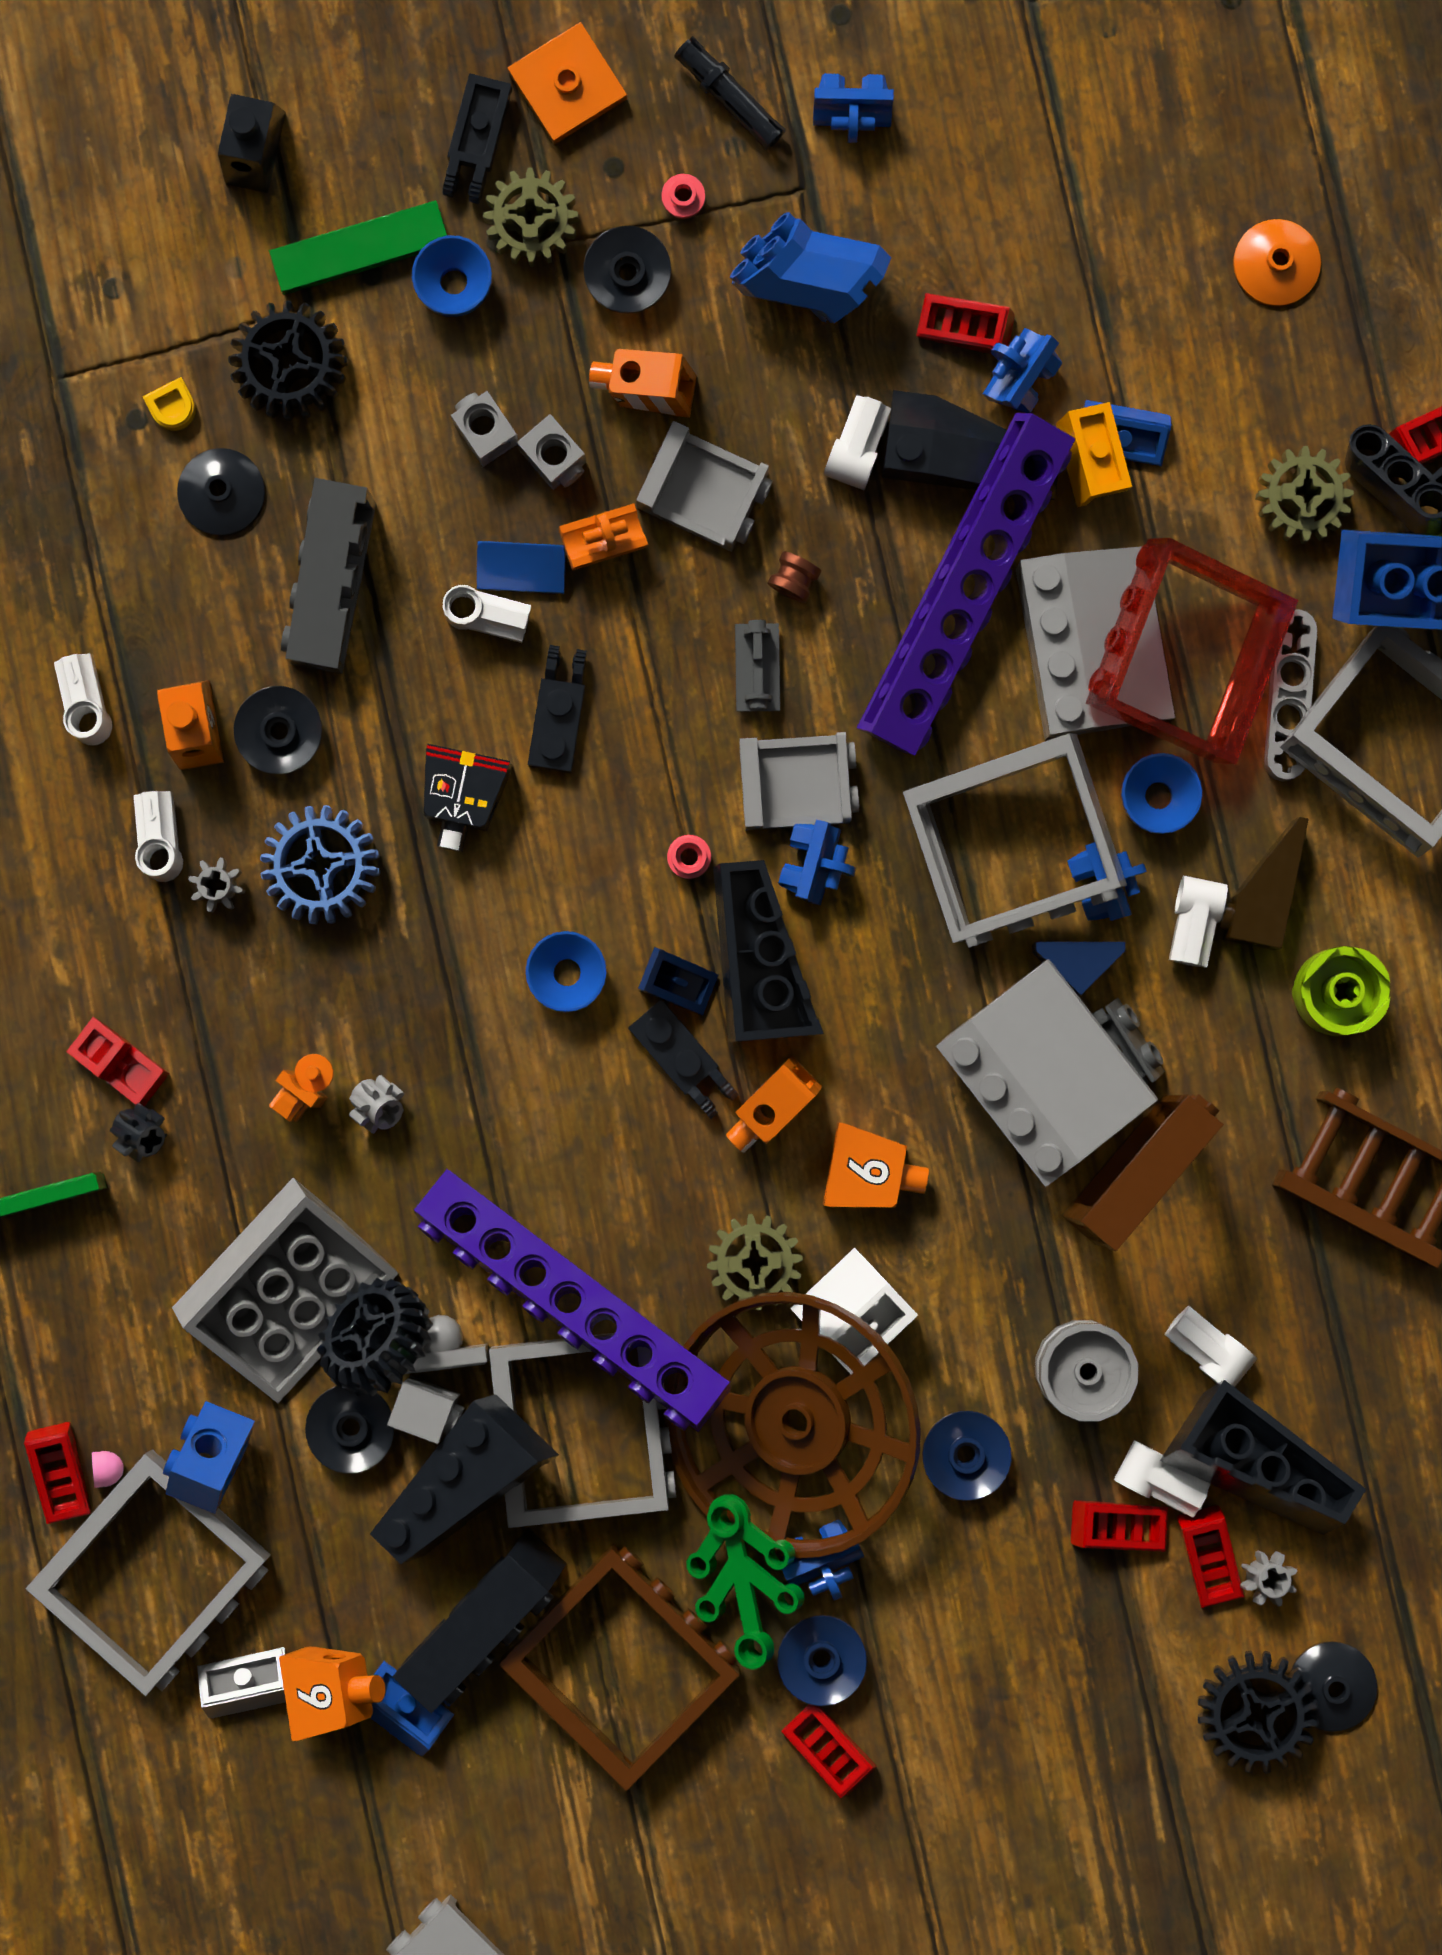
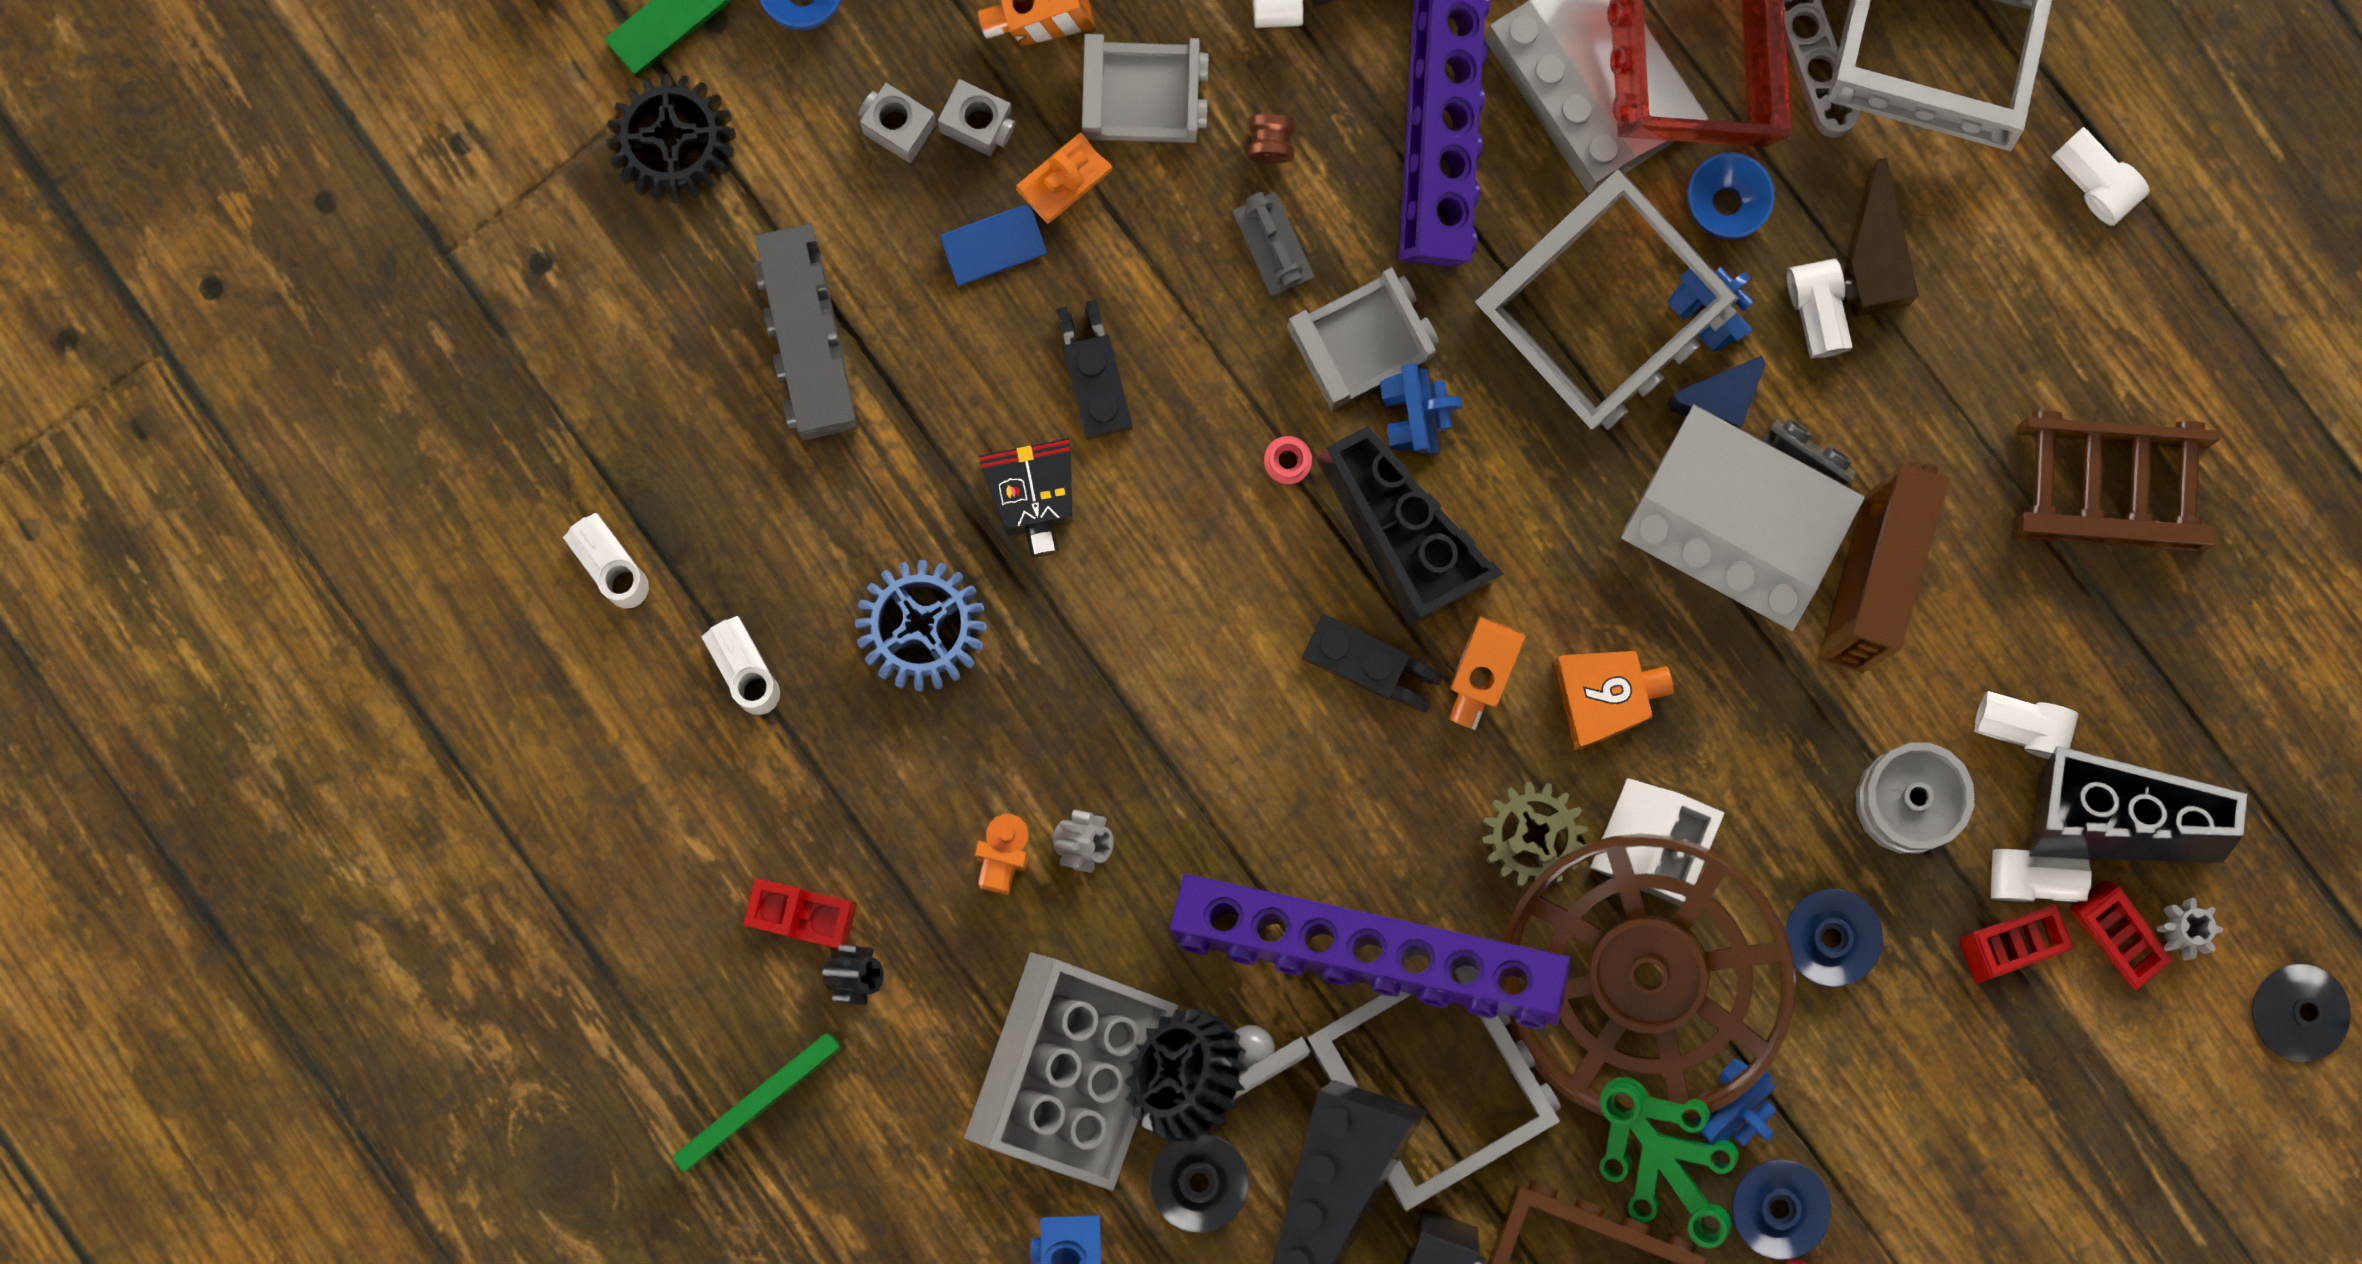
camera: 25 degrees left, 5 degrees down
yellow tile [143,377,196,431] -> none
orange torso [157,680,224,770] -> none
black dish [177,448,265,536] -> none
light grey gear [188,857,245,913] -> none
black dish [234,686,322,774] -> none
light grey brick [387,1375,464,1444] -> none
white piece [443,585,532,643] -> none
blue piece [526,931,607,1012] -> none
dark blue slope [638,947,719,1015] -> none
black gear [1197,1651,1319,1774] -> none
lime brick [1292,946,1391,1036] -> none

